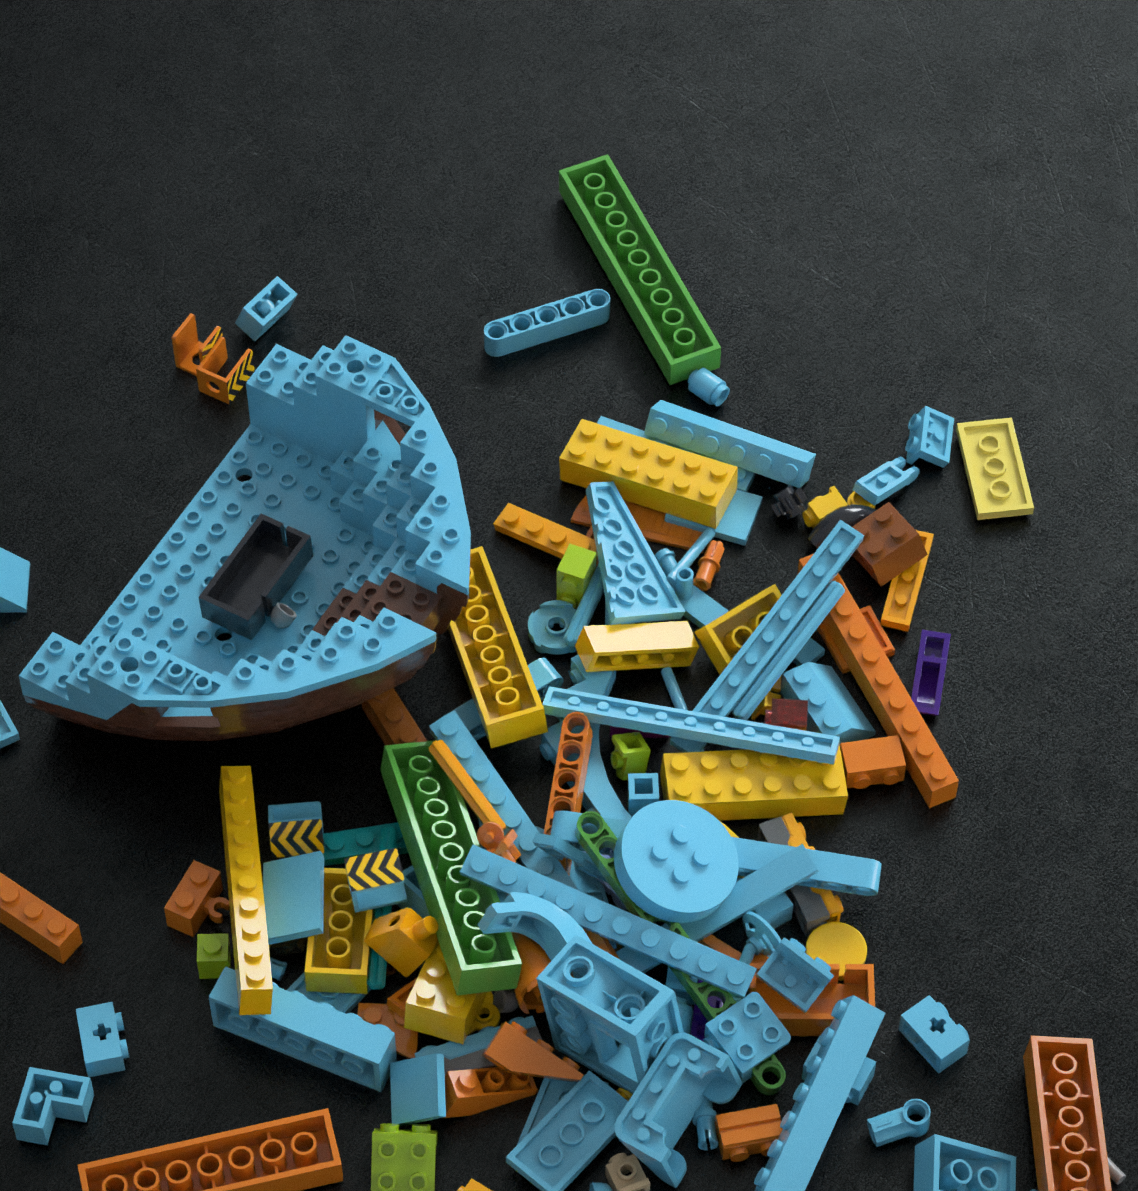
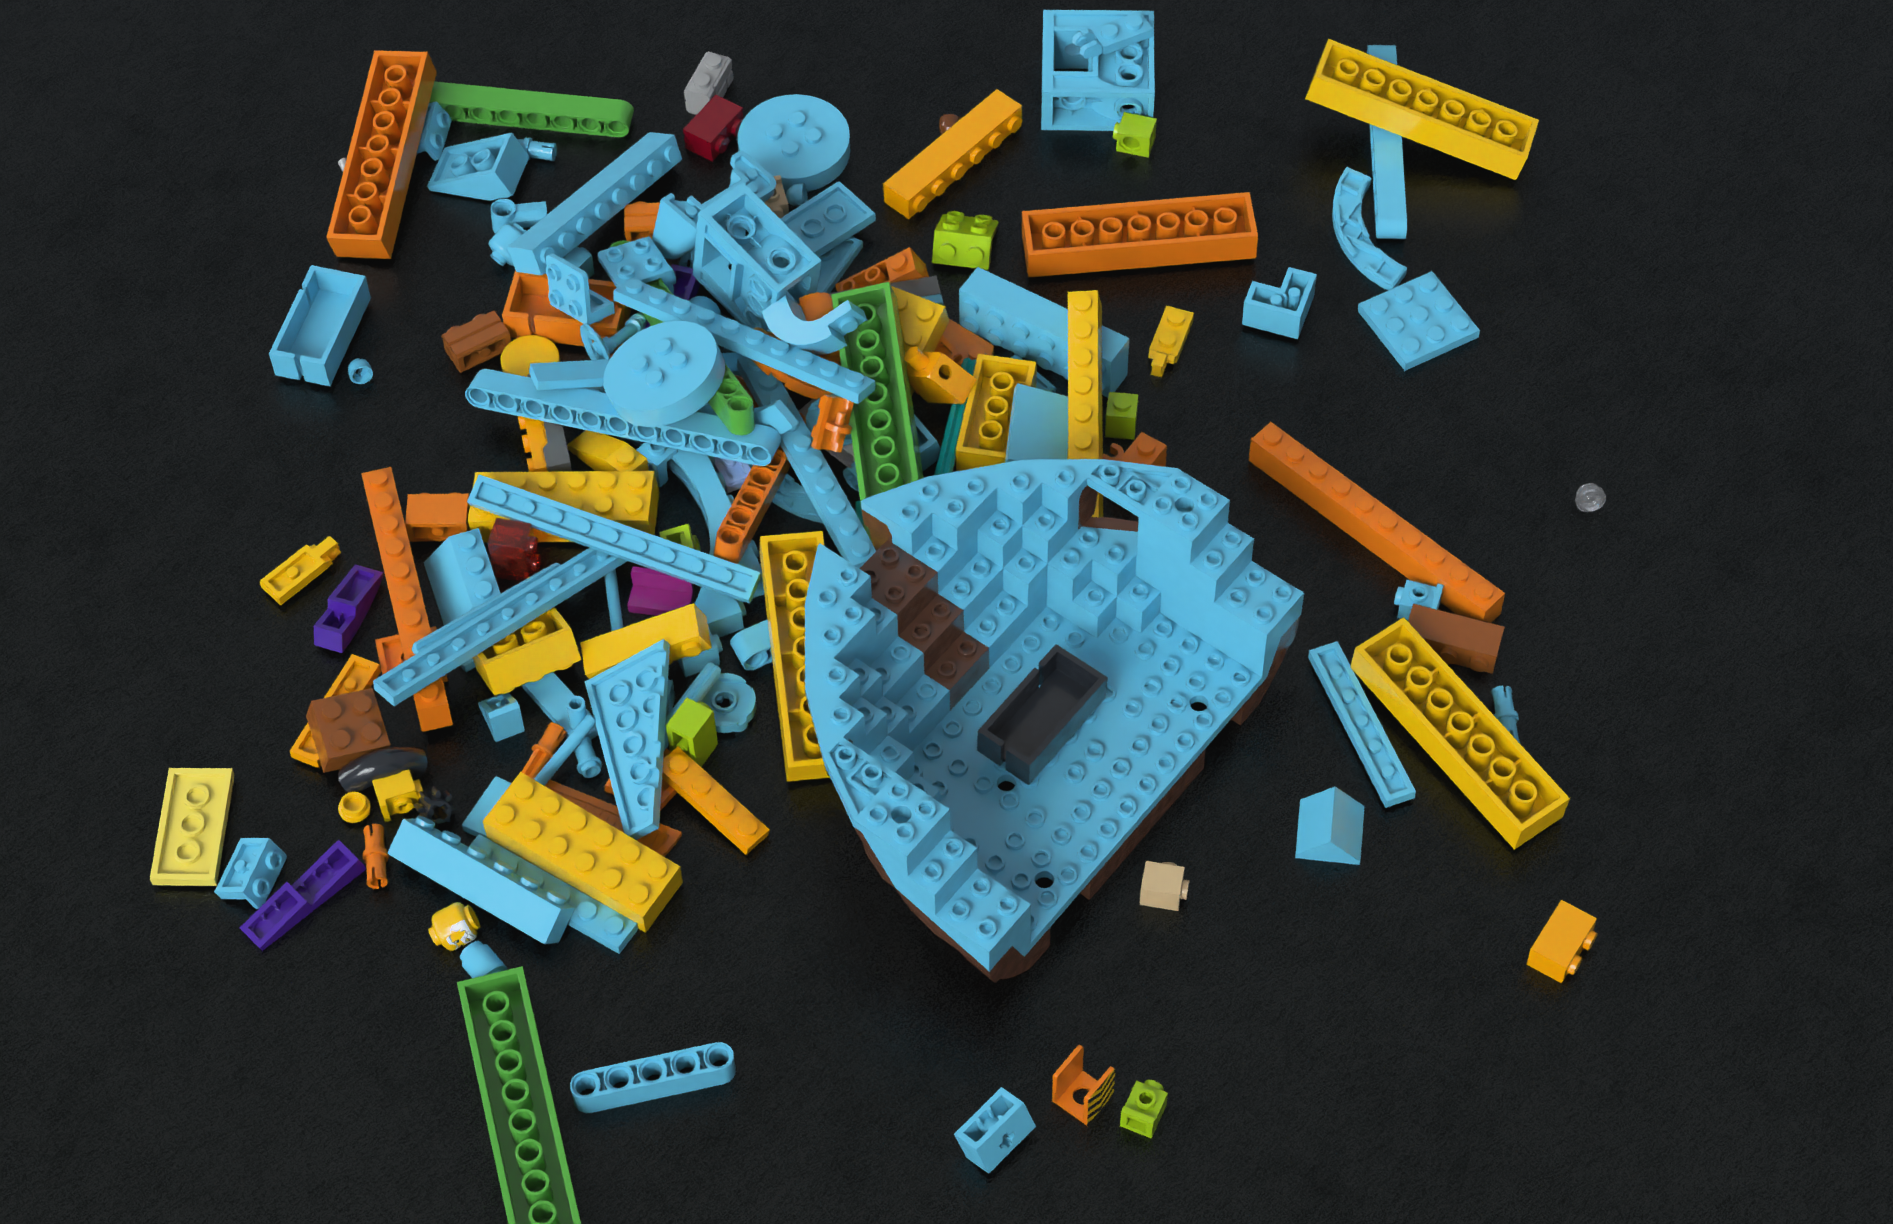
camera: 170 degrees left, 0 degrees up
medium azure brick [76,1002,129,1077] -> none
orange piece [196,336,254,405] -> none
light grey hinge [271,603,297,628] -> none
piece [344,848,407,913] -> none
medium azure tile [390,1053,446,1126] -> none
light orange axle [429,740,506,831] -> none
orange slope [481,1021,584,1082] -> none
medium azure brick [628,773,659,817] -> none
medium azure hinge [853,456,920,506] -> none
medium azure brick [899,995,970,1074] -> none
none -> dark purple slope [240,840,366,951]
none -> yellow hinge [259,536,341,605]
none -> medium azure piece [269,265,371,386]
none -> medium azure hinge [348,358,373,384]
none -> orange pin [362,824,389,889]
none -> yellow head [428,902,480,951]
none -> dark orange brick [442,311,511,373]
none -> medium azure slope [478,693,525,742]
none -> medium azure head [489,223,526,266]
none -> lime brick [1120,1080,1168,1139]
none -> tan brick [1140,861,1190,911]
none -> yellow hinge [1148,306,1194,378]

